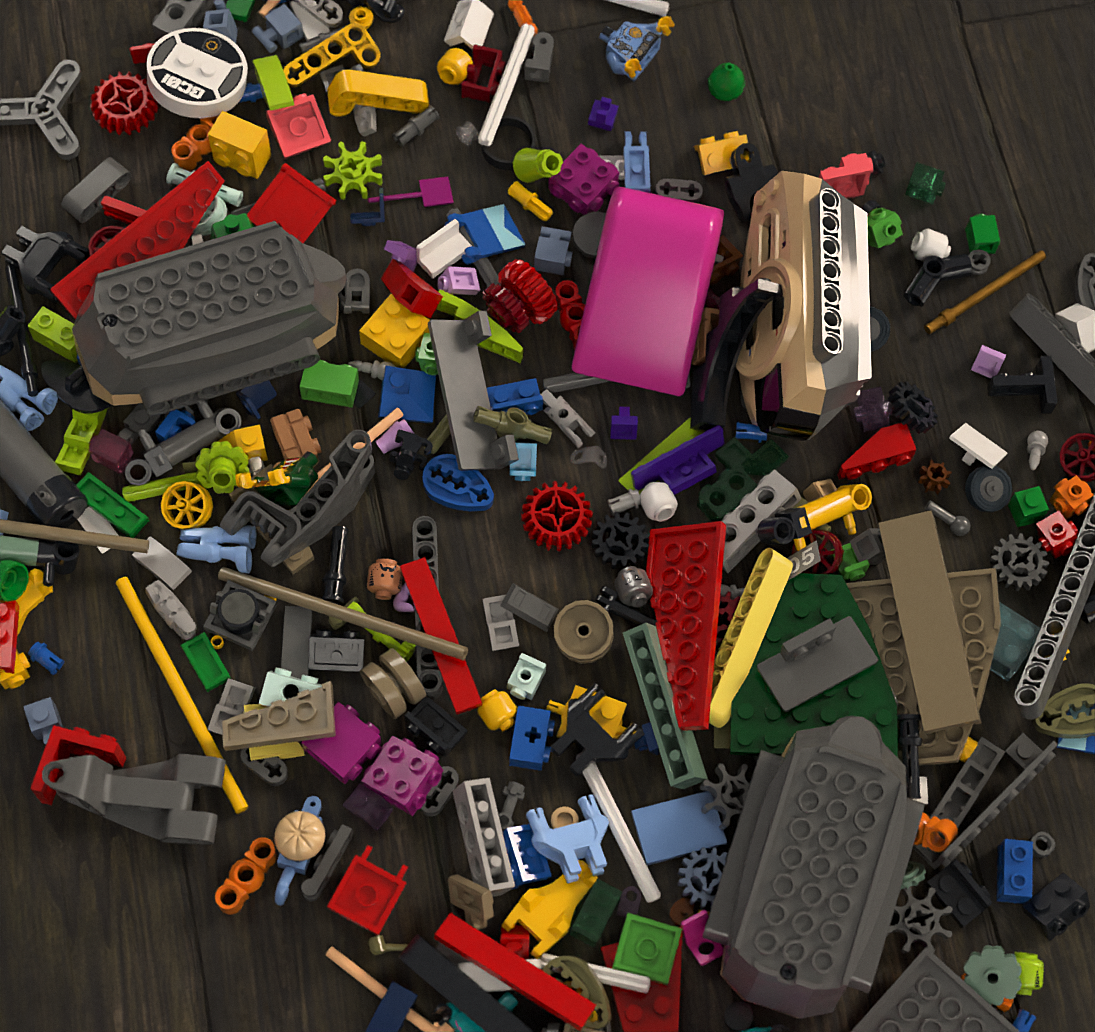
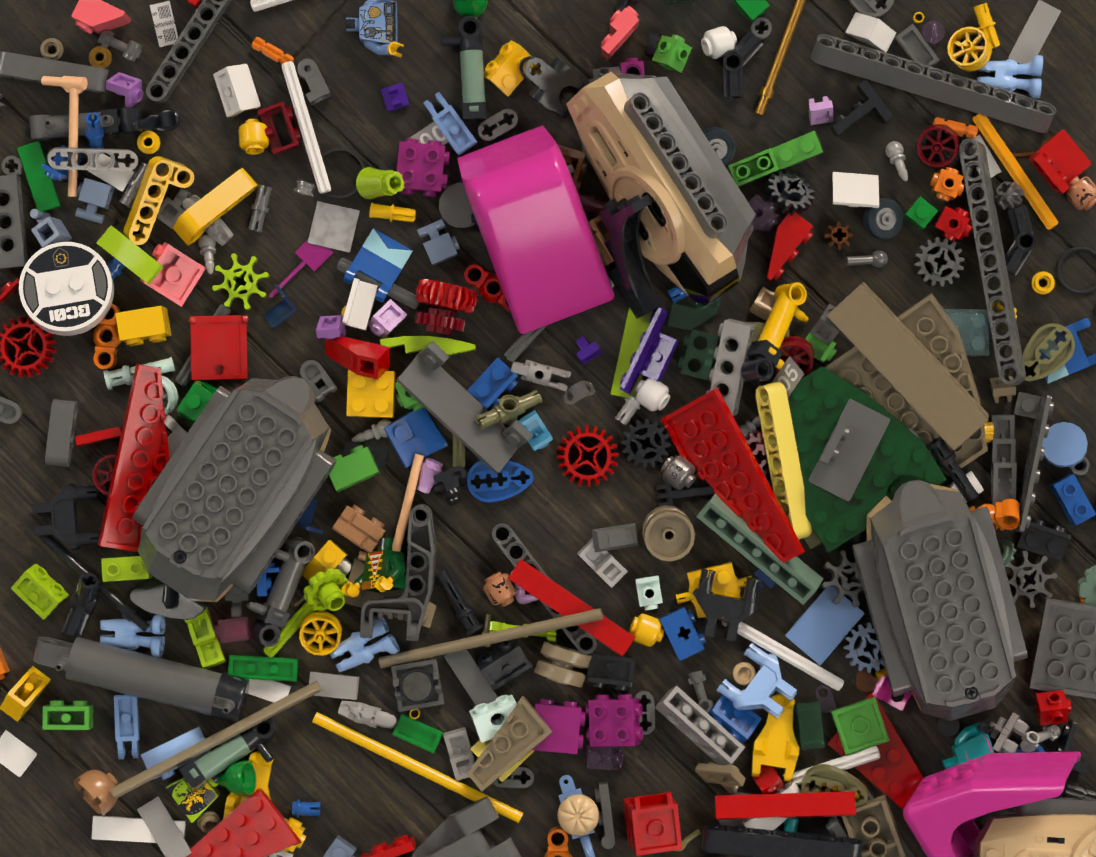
camera: 30 degrees left, 20 degrees up
none -> light grey bar [198,233,216,274]
none -> flat silver sticker [308,201,360,252]
none -> piece [441,16,486,122]
none -> bright green slope [728,131,823,187]
none -> dark tan tile [989,376,1016,403]
none -> medium blue tile [1042,422,1088,468]

